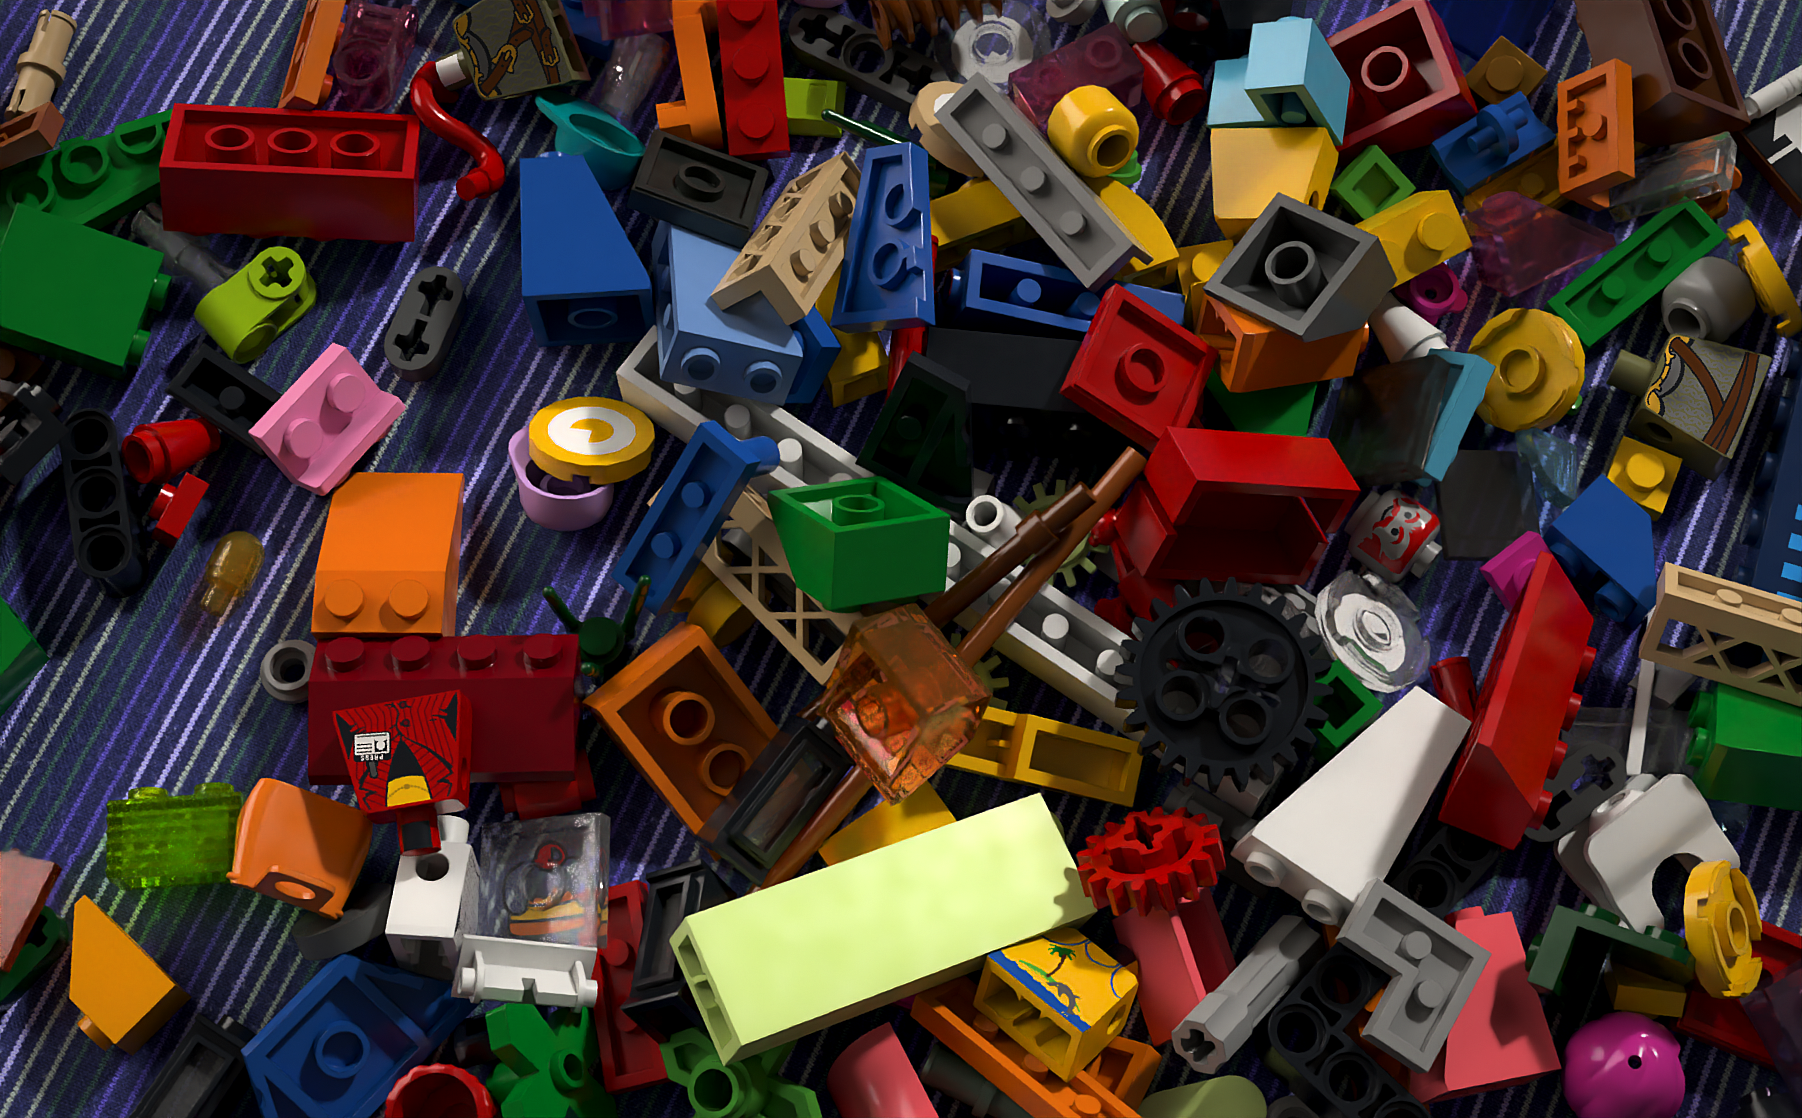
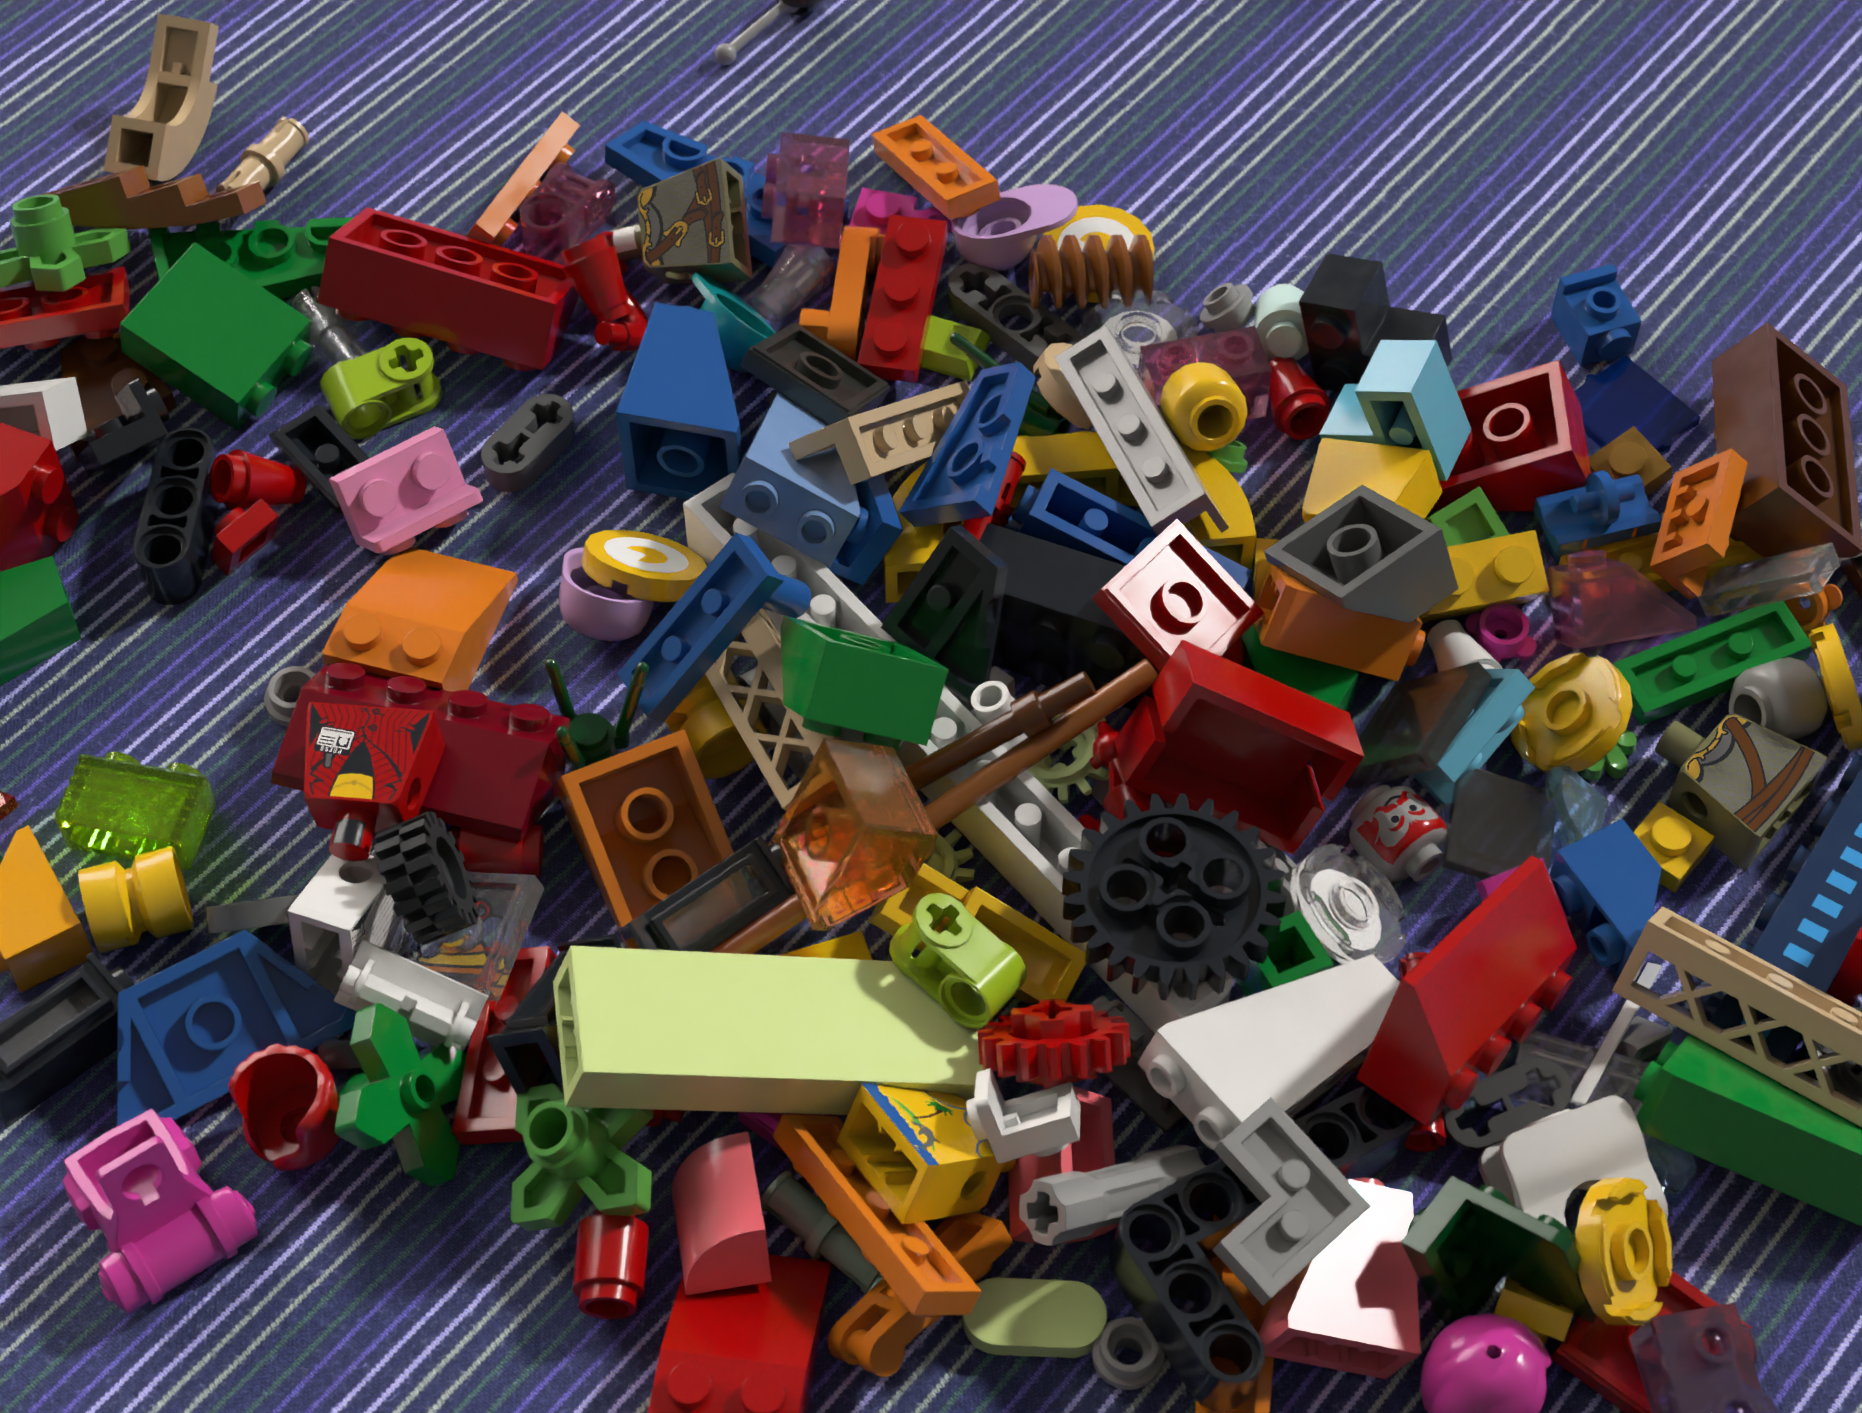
camera: 15 degrees right, 15 degrees down
clear yellow cylinder [199,531,265,617] -> none
orange piece [226,778,373,920] -> none
none -> yellow wheel [78,846,194,954]
none -> black tyre [374,811,479,945]
none -> red cone [560,234,632,324]
none -> lime piece [889,893,1027,1028]
none -> white bracket [967,1068,1081,1164]

